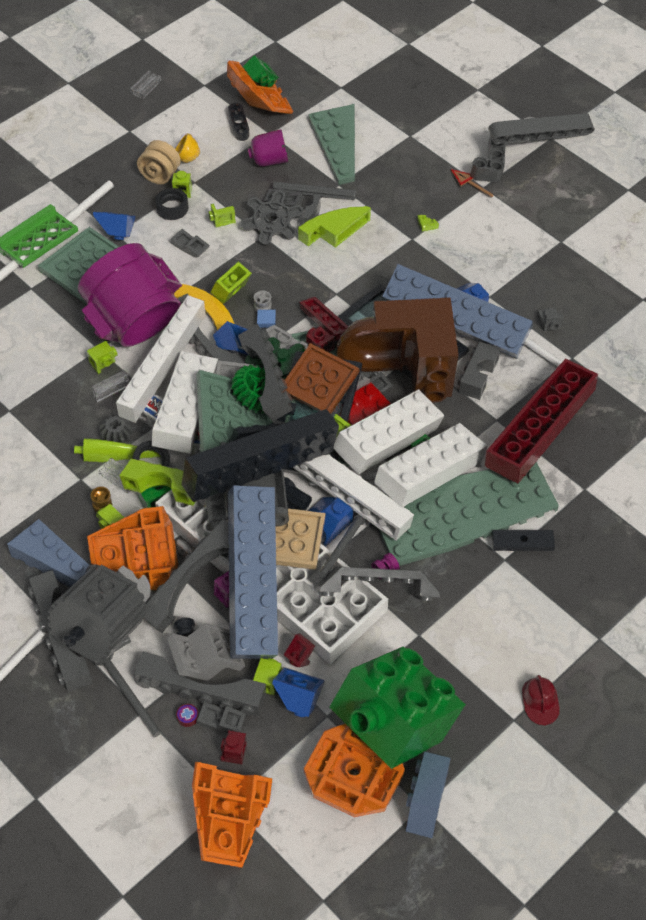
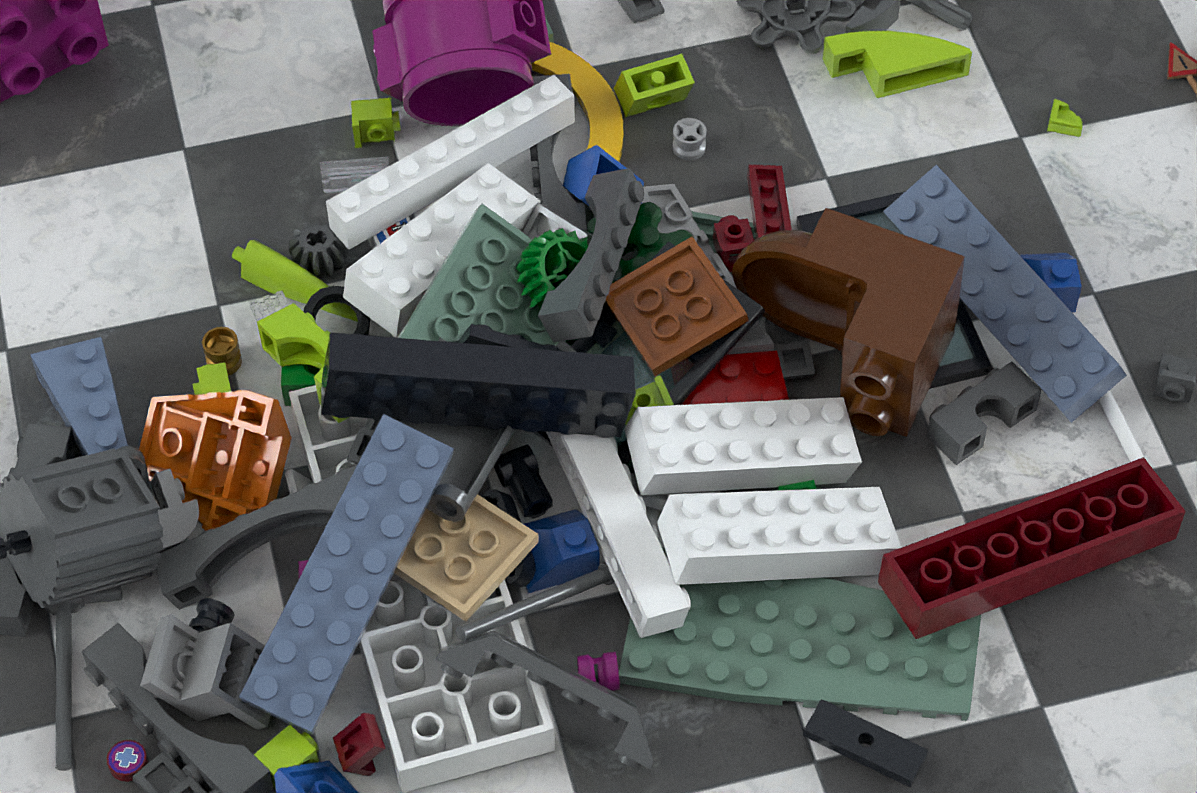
camera: 30 degrees right, 0 degrees up
medium blue tile [257,310,276,328] -> none

